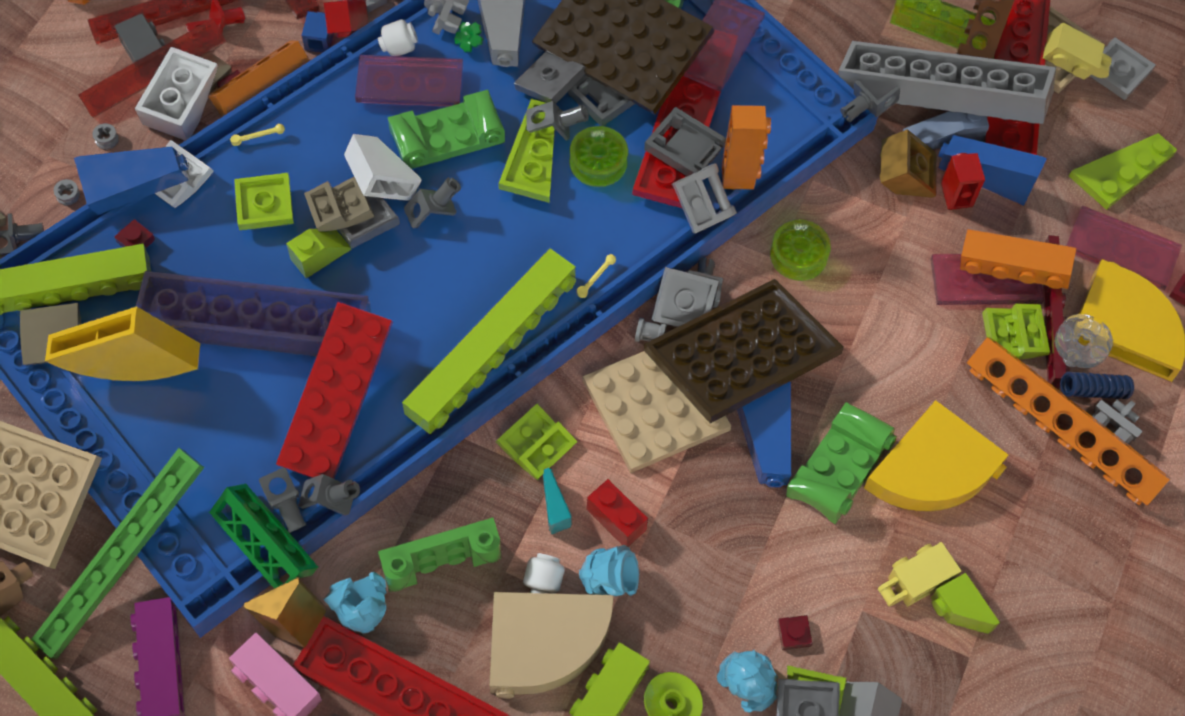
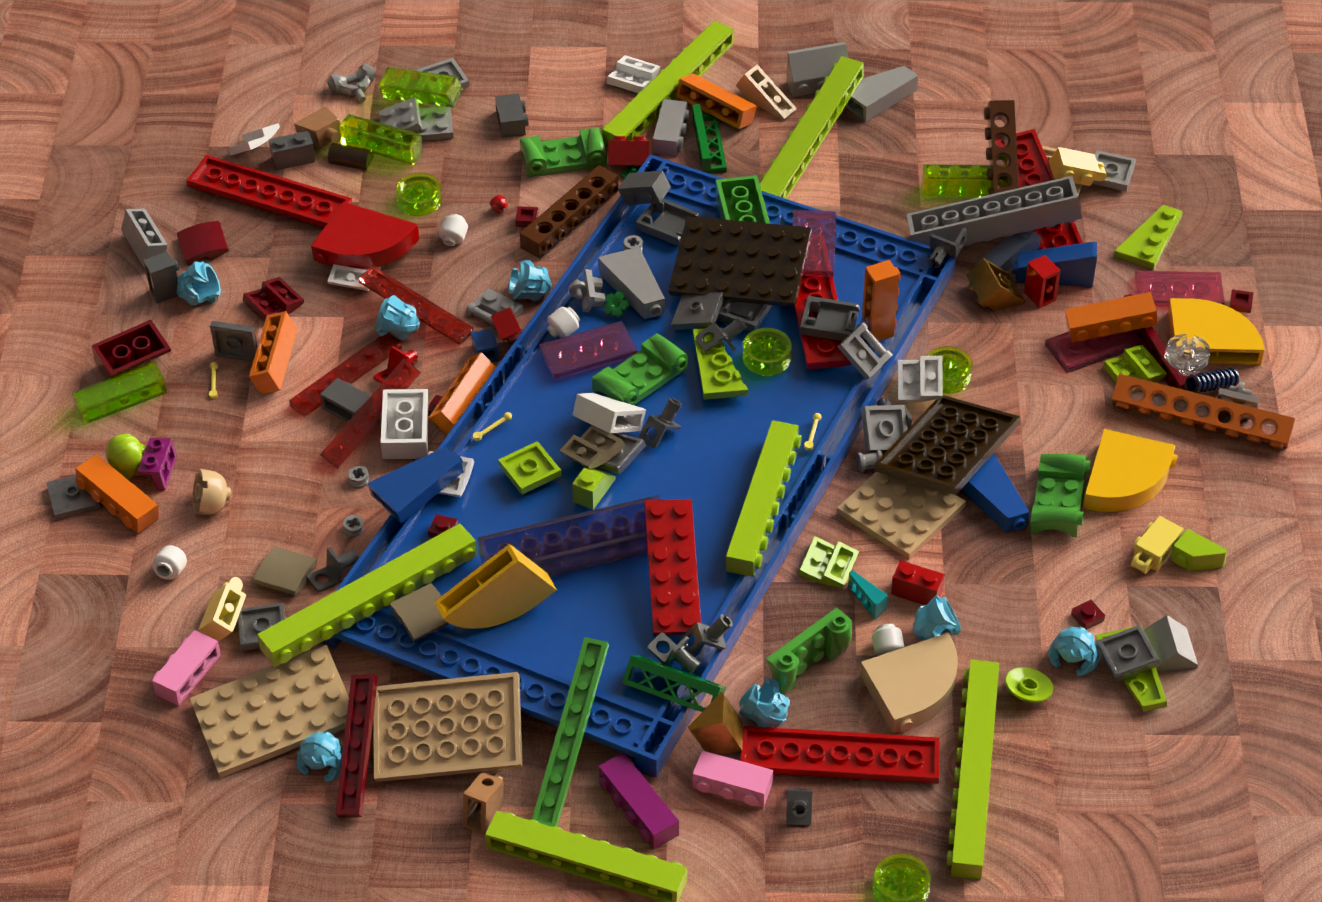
camera: 20 degrees left, 15 degrees down
none -> white slope [898,356,943,403]

